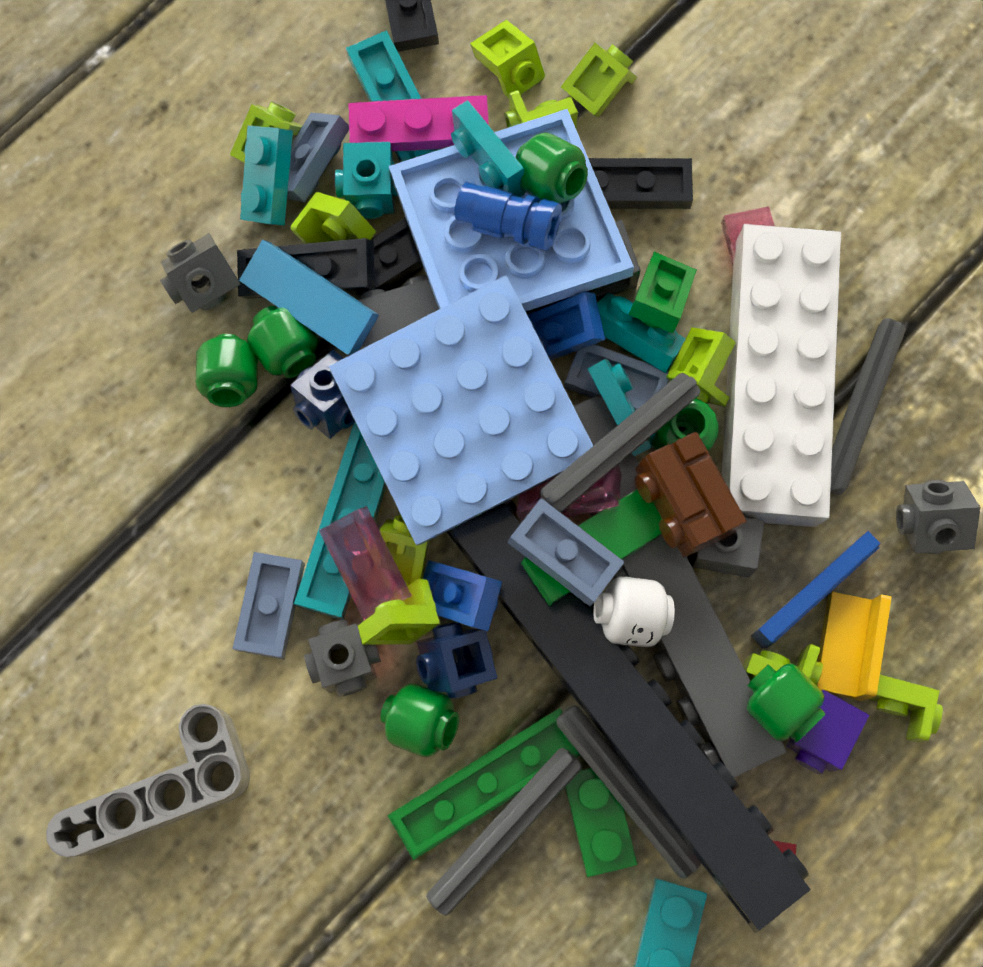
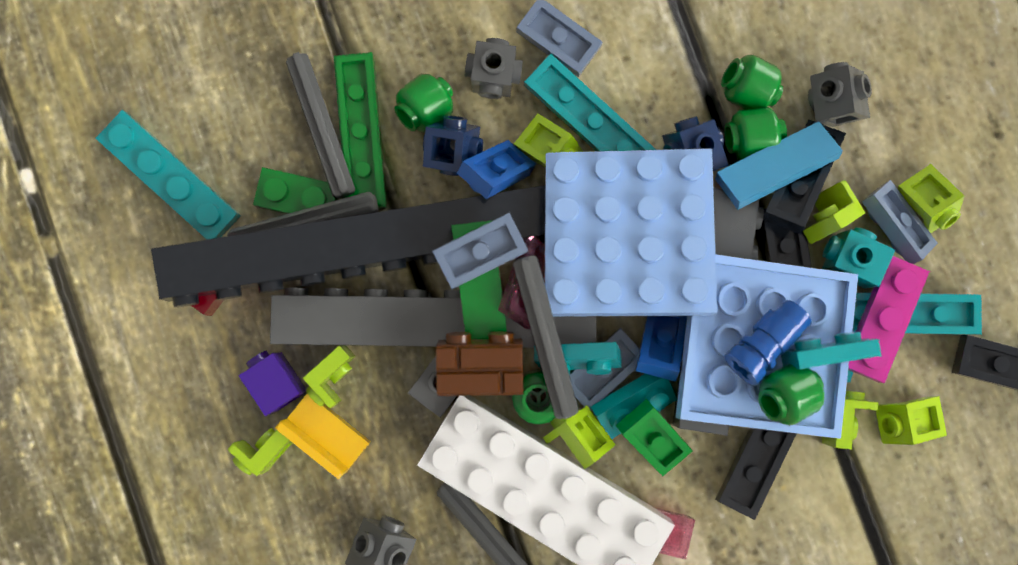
camera: 110 degrees right, 10 degrees up
teal plate [240,125,293,225] -> none
clear pink plate [319,506,412,620] -> none
lime bracket [358,579,440,645] -> none
lime bracket [561,42,637,118] -> none
white head [593,576,675,647] -> none
green head [746,664,826,743] -> none
blue tile [751,531,881,649] -> none

